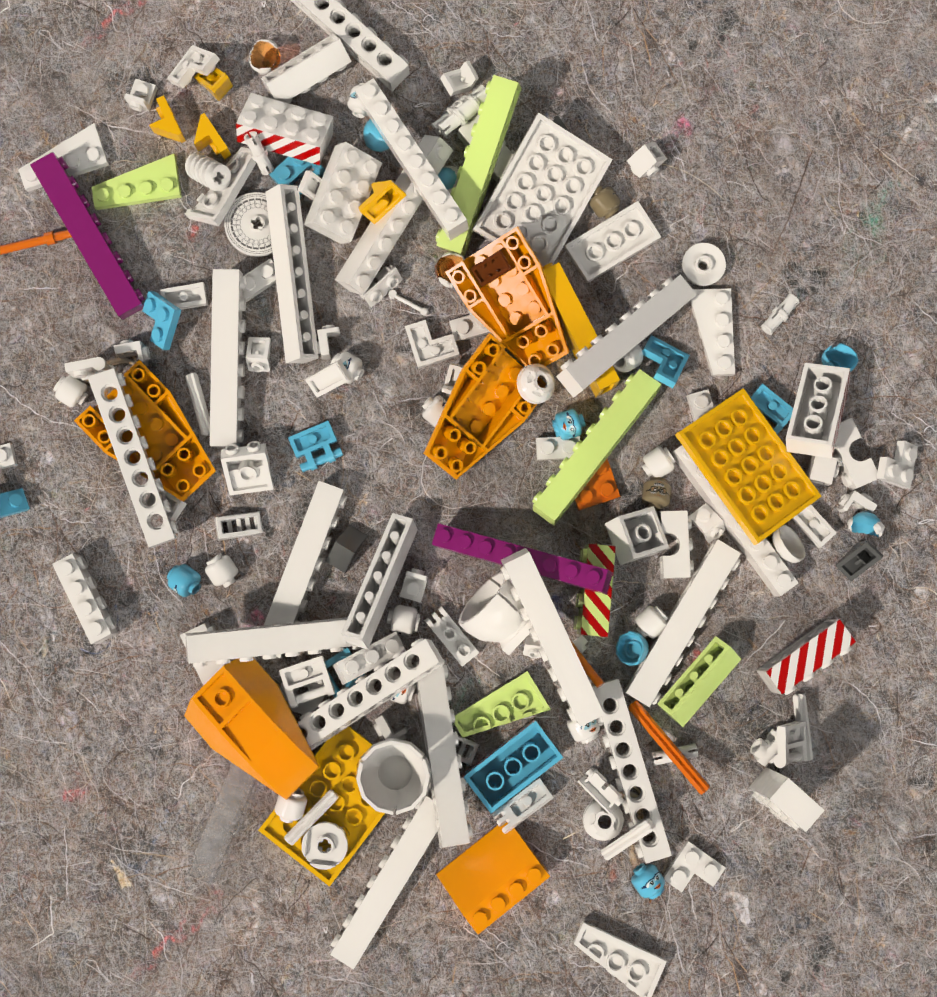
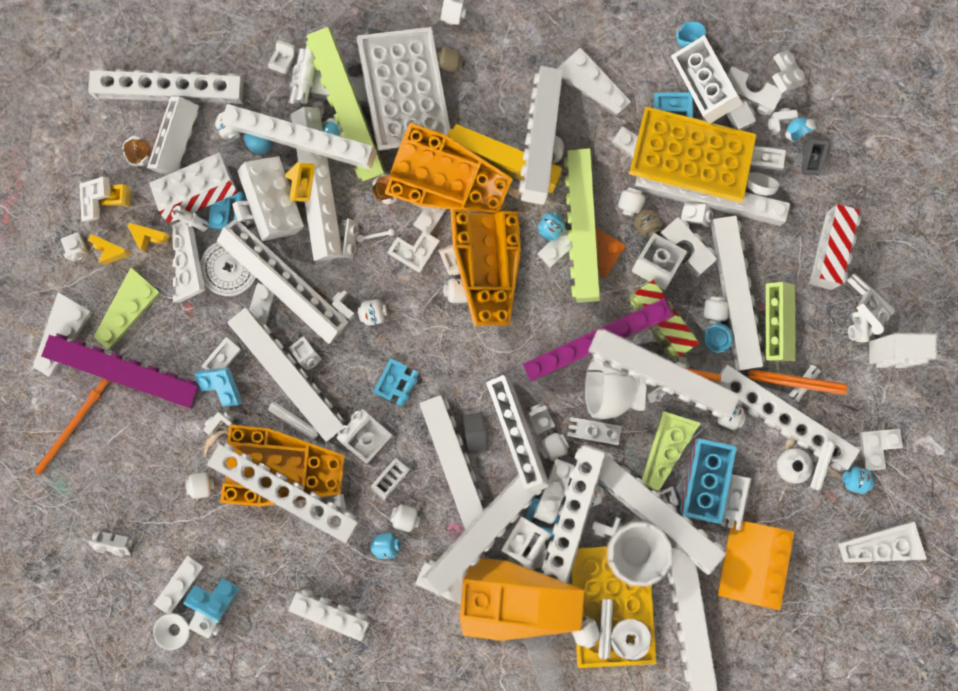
camera: 35 degrees left, 0 degrees up
white plate [64,357,117,382] -> none
white piece [185,152,231,191] -> none
white tile [305,360,352,397] -> none
reddish brown plate [470,247,516,288] -> none
white piece [517,364,555,404] -> none
white plate [564,201,661,283] -> none
white hinge [577,767,624,815] -> none
medium azure plate [642,335,690,388] -> none
white dish [682,243,726,286] -> none
white pin [761,294,800,335] -> none

